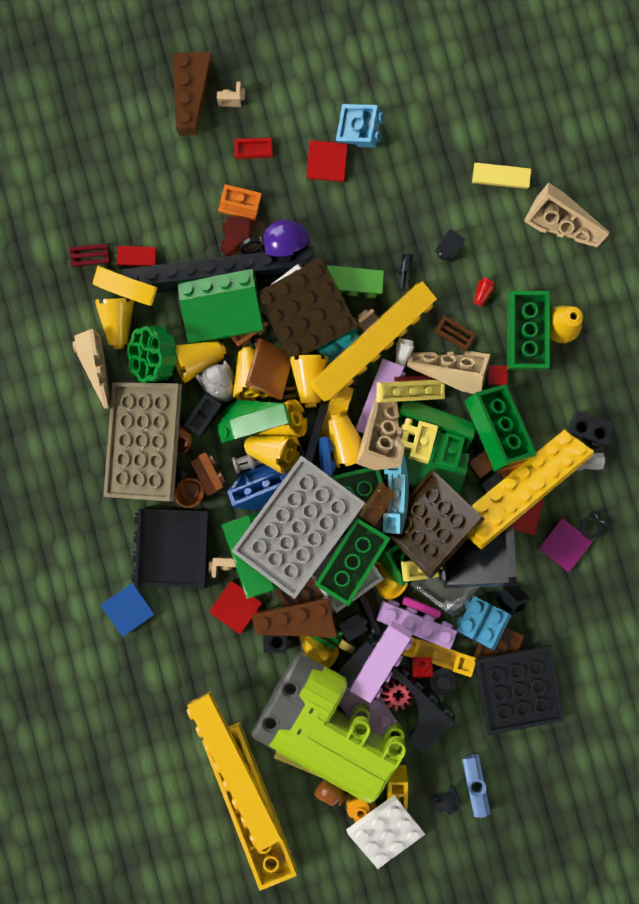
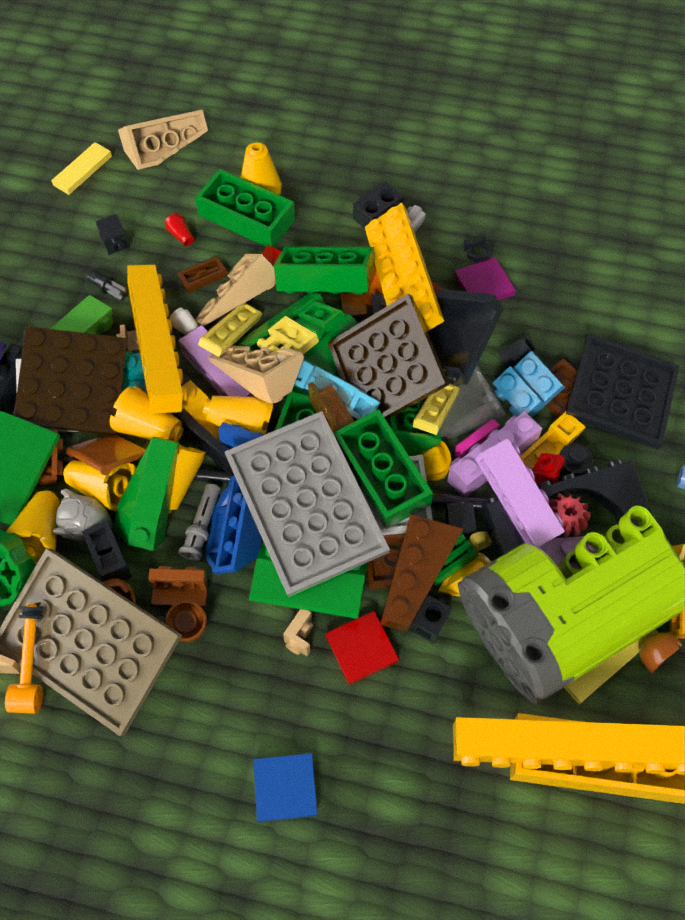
camera: 60 degrees left, 25 degrees down
black panel [132,509,210,589] -> none
yellow cone [244,436,300,475] -> none
none -> light orange piece [5,604,43,714]

